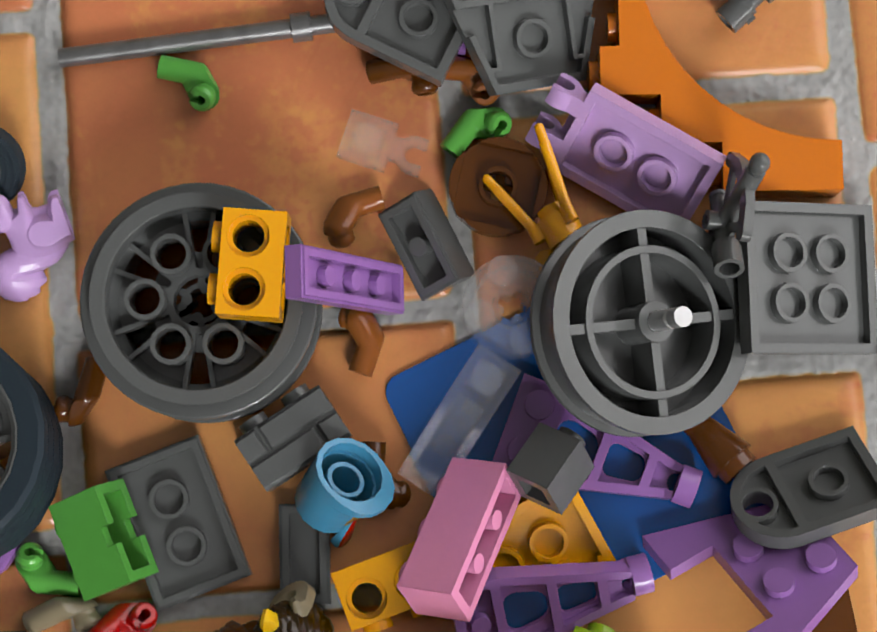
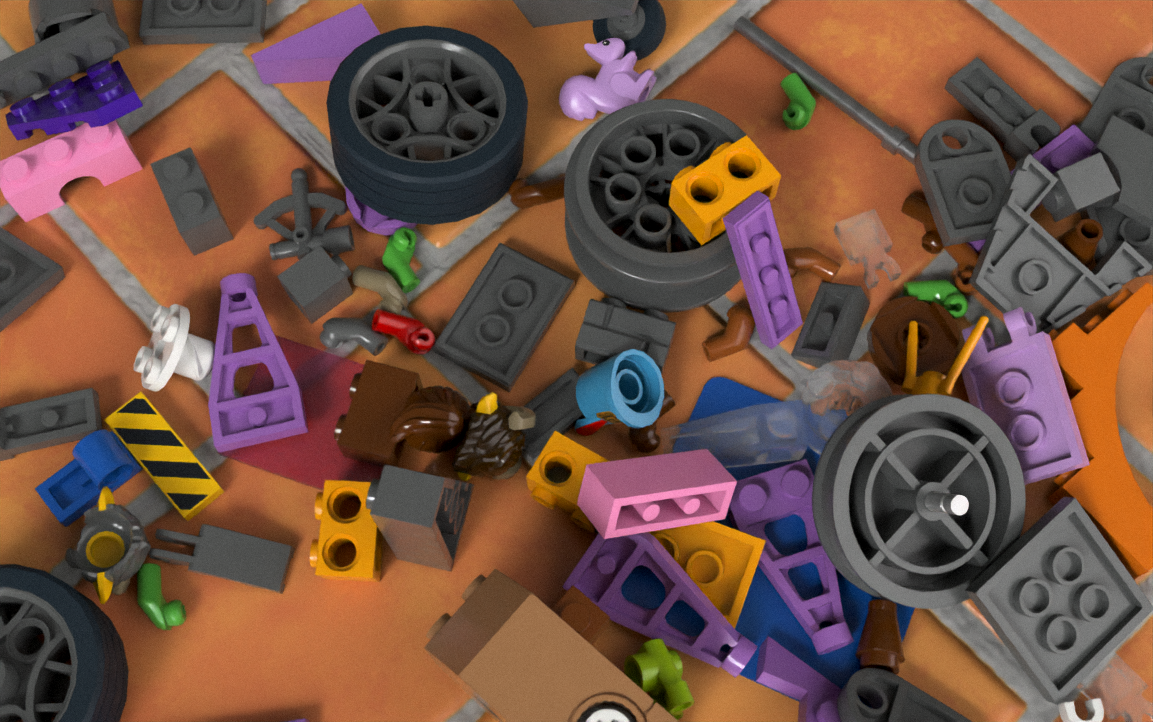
camera: 50 degrees right, 15 degrees down
bright green brick [48,478,159,602] -> none
dark grey brick [506,422,595,515] -> none
dark grey piece [702,152,770,279] -> none

